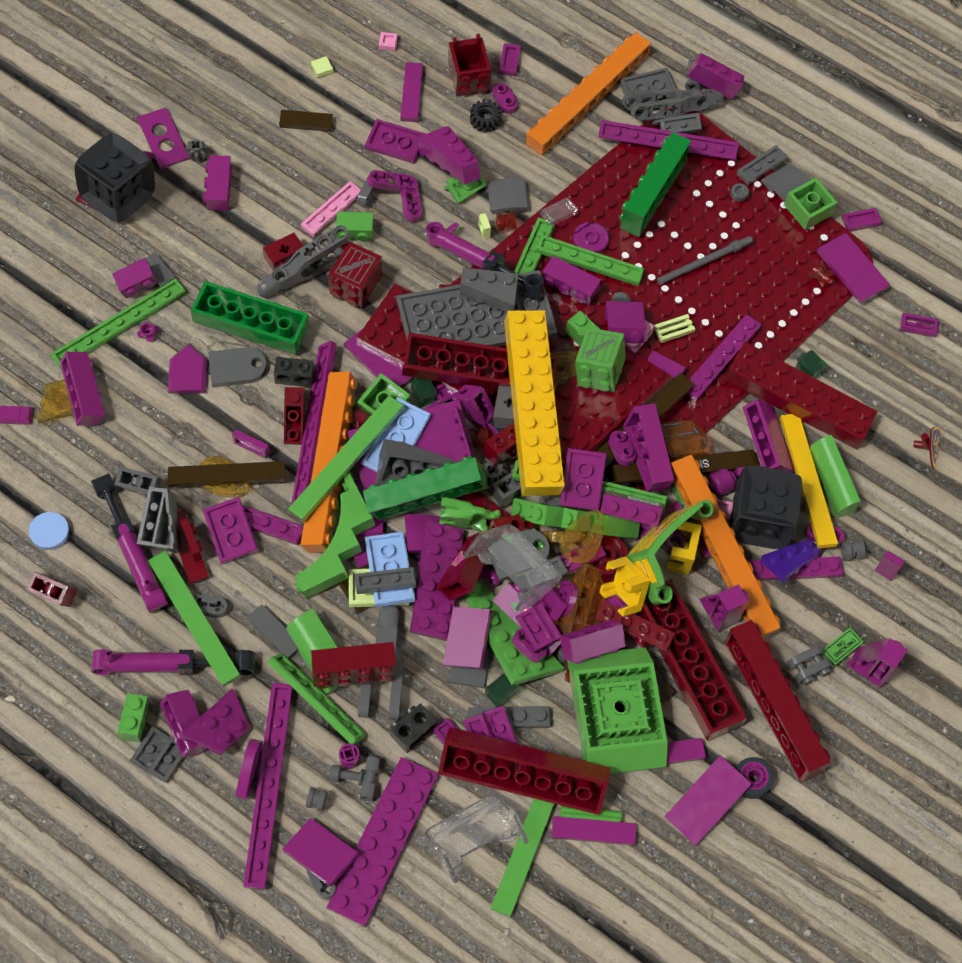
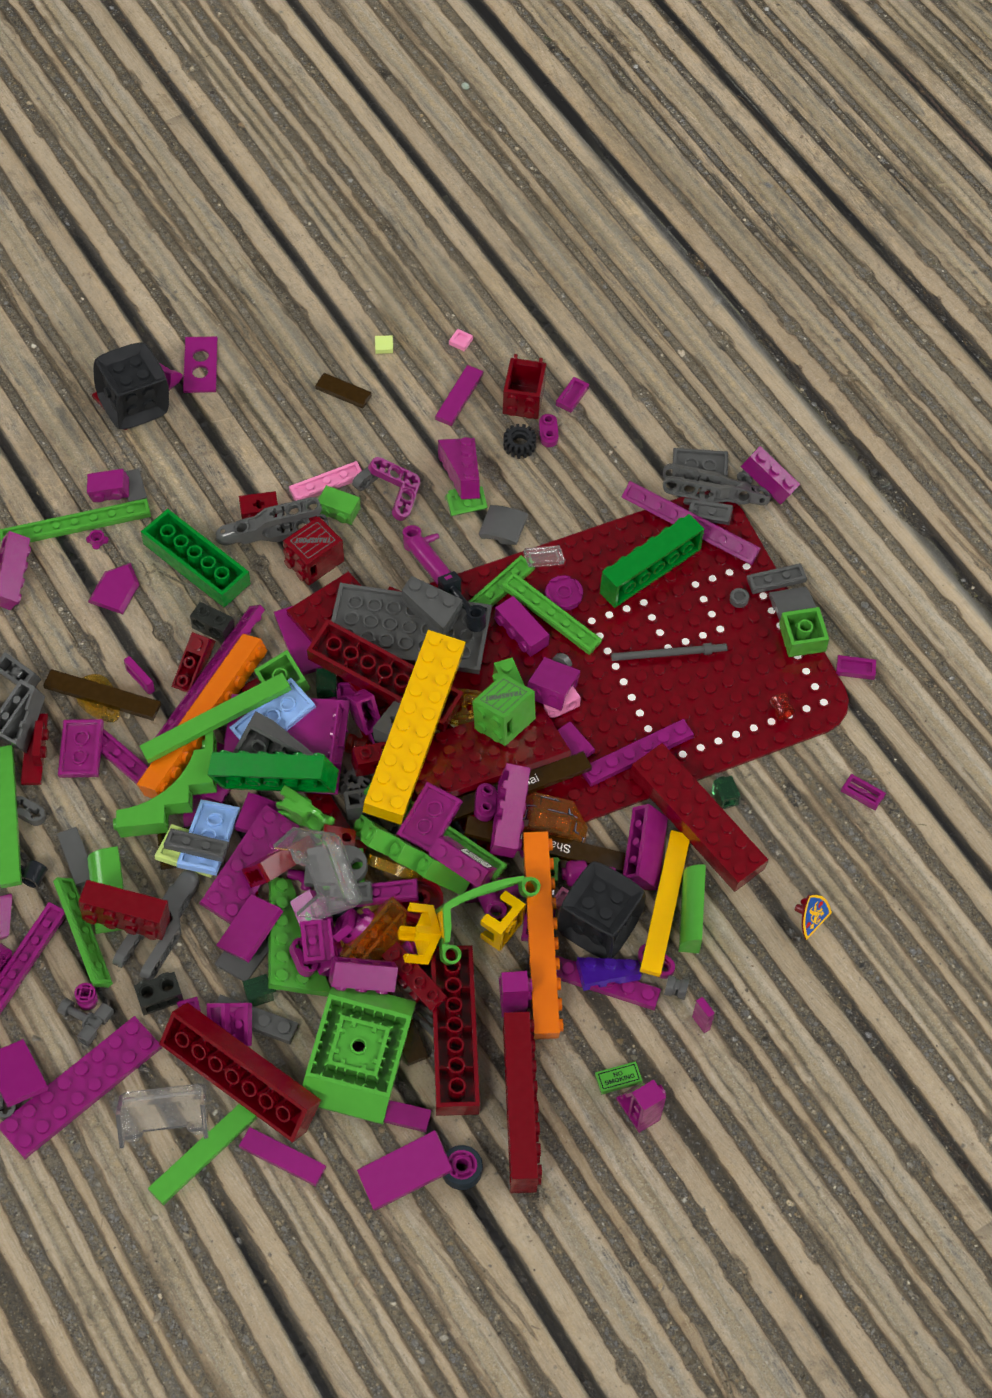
camera: 25 degrees right, 5 degrees down
dark grey gear [185,139,208,162] -> none
magenta brick [203,155,232,211] -> none
dark grey tile [208,347,267,388] -> none
dark grey wheel [306,787,327,811] -> none
magenta tile [364,119,425,164] -> none
yellowish green tile [478,213,491,239] -> none
clear red wheel [495,211,517,232] -> none
orange brick [526,32,651,156] -> none
clear yellow piece [559,510,604,563] -> none
bright green axle [560,806,622,822] -> none
yellowish green tile [654,314,695,343] -> none
dark grey brick [786,645,833,685] -> none
magenta tile [817,233,890,304] -> none

